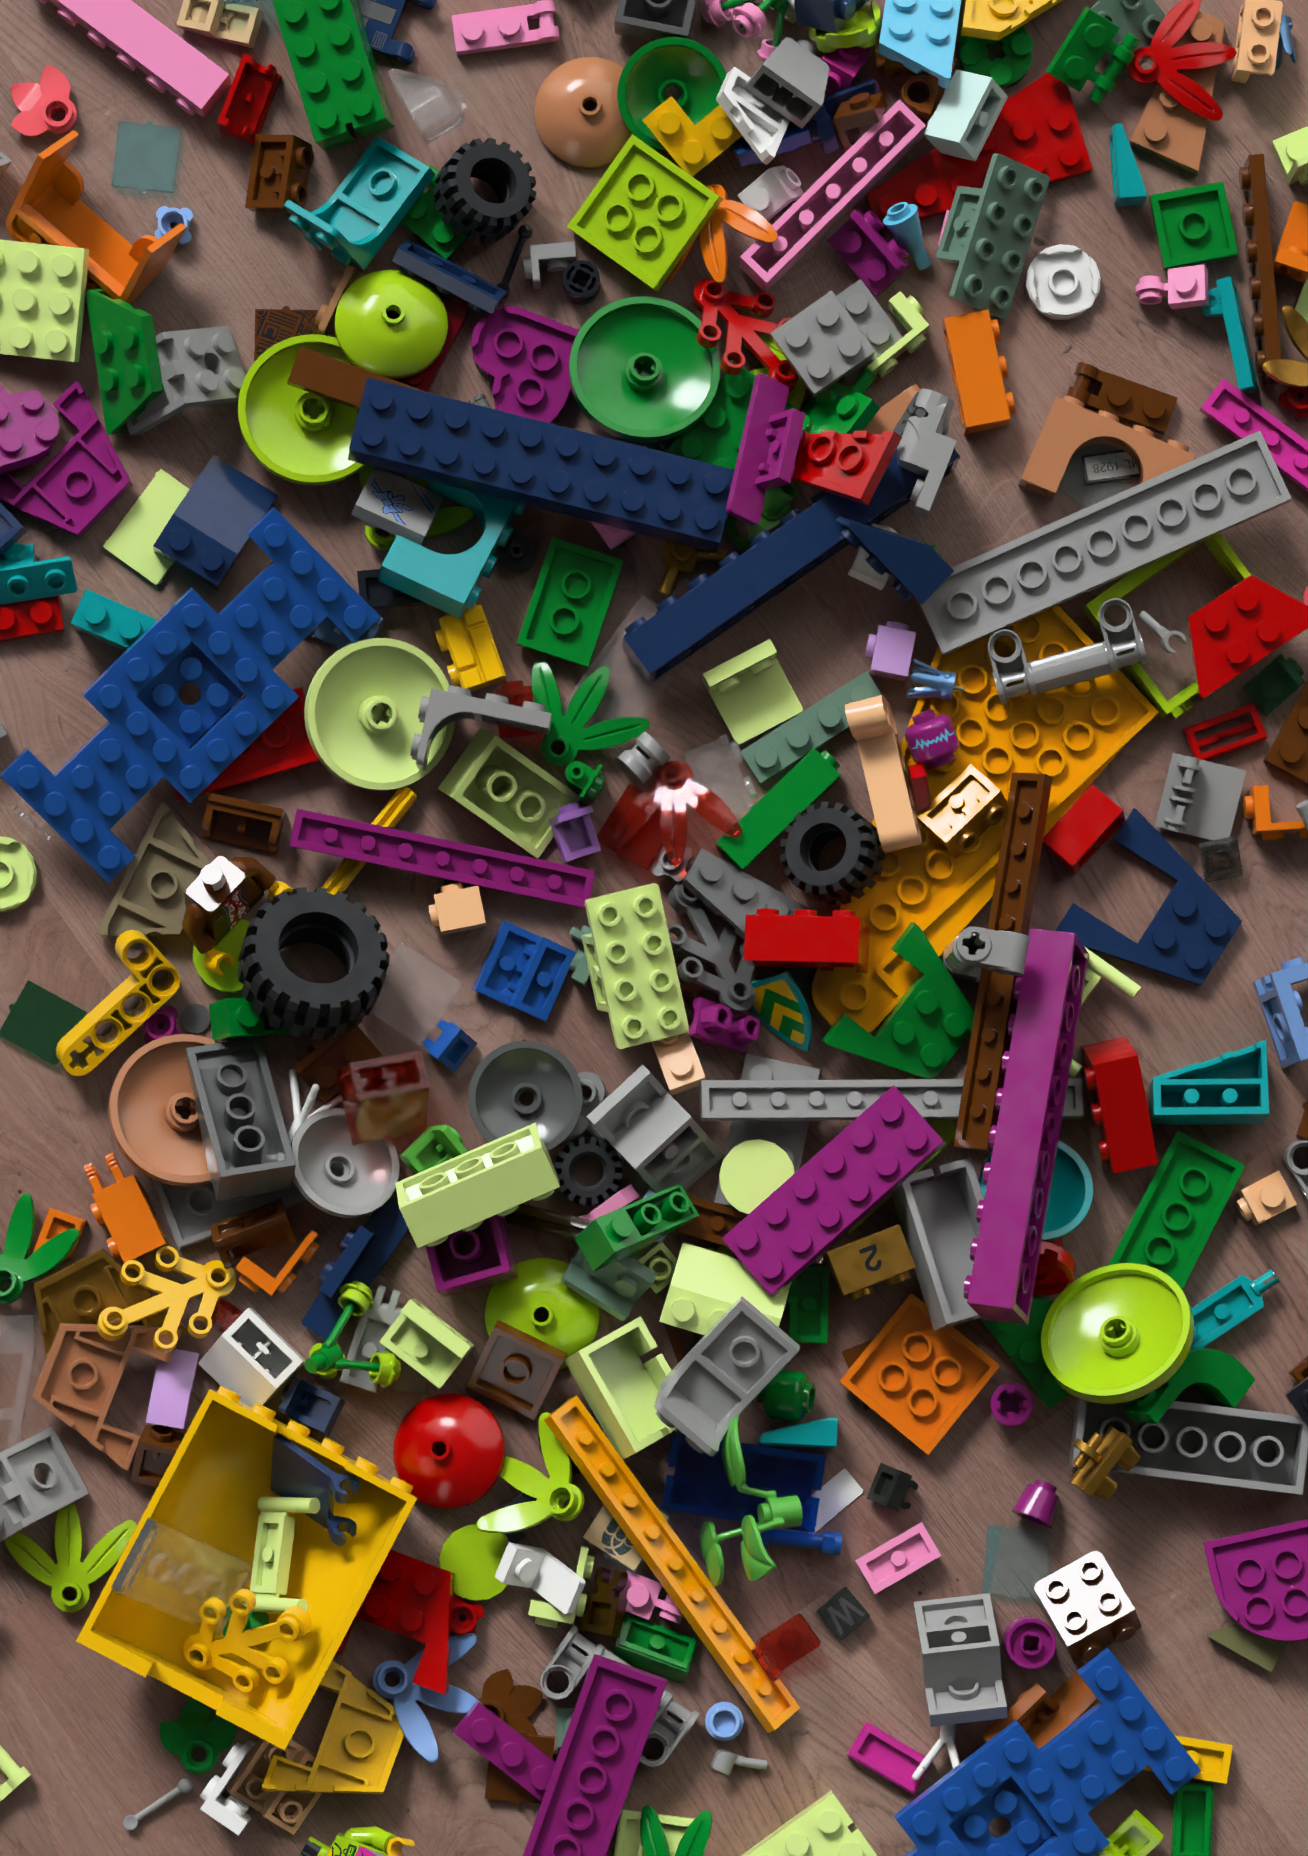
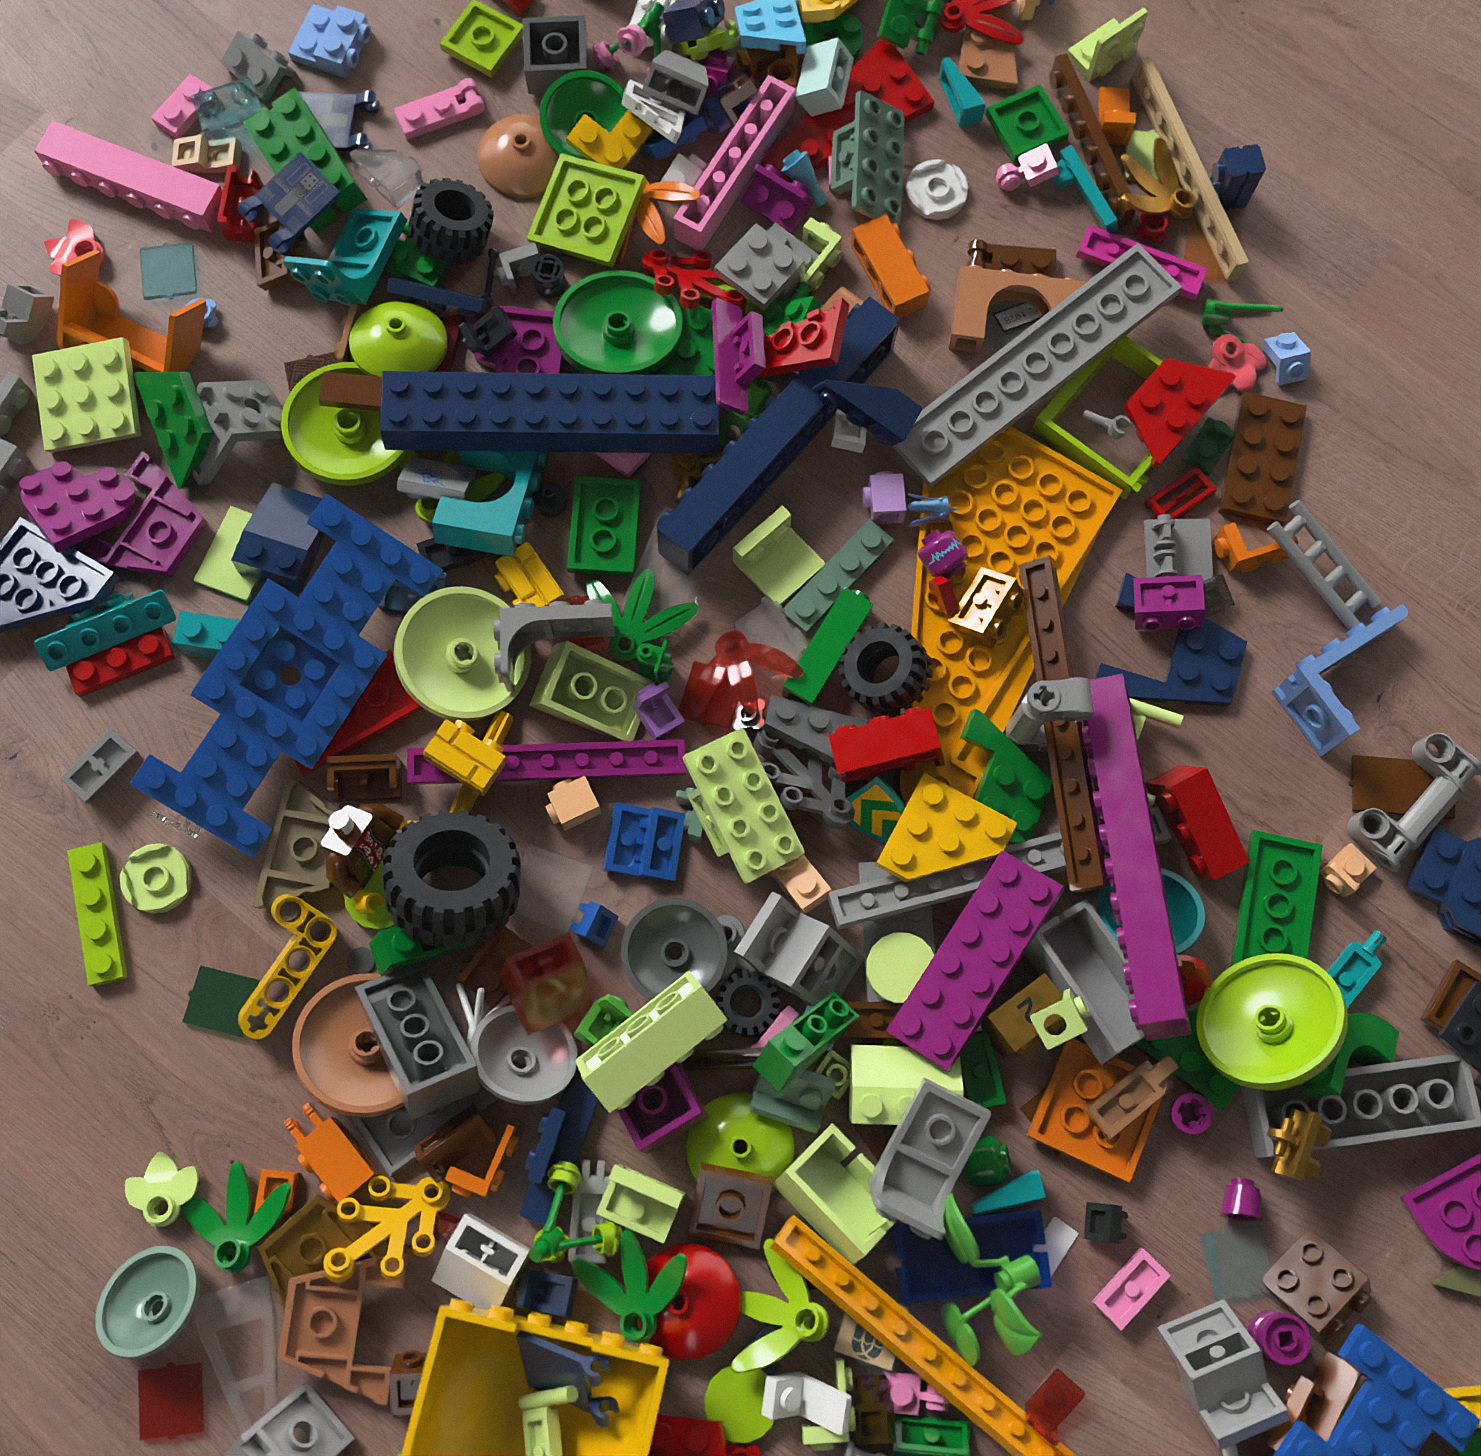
camera: 15 degrees left, 10 degrees down
magenta plate [143,1006,181,1044] -> none
lavender slope [146,1349,200,1429] -> none
light grey wheel [617,731,671,785] -> none
magenta hips [688,997,760,1055] -> none
blue bar [760,1529,842,1556] -> none
pearl dark grey tile [816,1586,870,1641] -> none
light nougat beam [845,695,922,853] -> none
light grey plate [893,388,957,518] -> none
light grey piece [988,598,1149,705] -> none
red hinge [1043,784,1126,875] -> none
teal wedge [1148,1039,1269,1125] -> none
none -> dark blue flag [237,151,342,255]
none -> yellow brick [423,719,507,796]
none -> black bracket [459,306,518,358]
none -> green plant [572,1230,688,1343]
none -> yellow plate [875,773,1017,882]
none -> yellowish green bracket [1030,988,1091,1050]
none -> medium nougat hinge [1084,1056,1179,1140]
none -> magenta bracket [1133,575,1205,632]

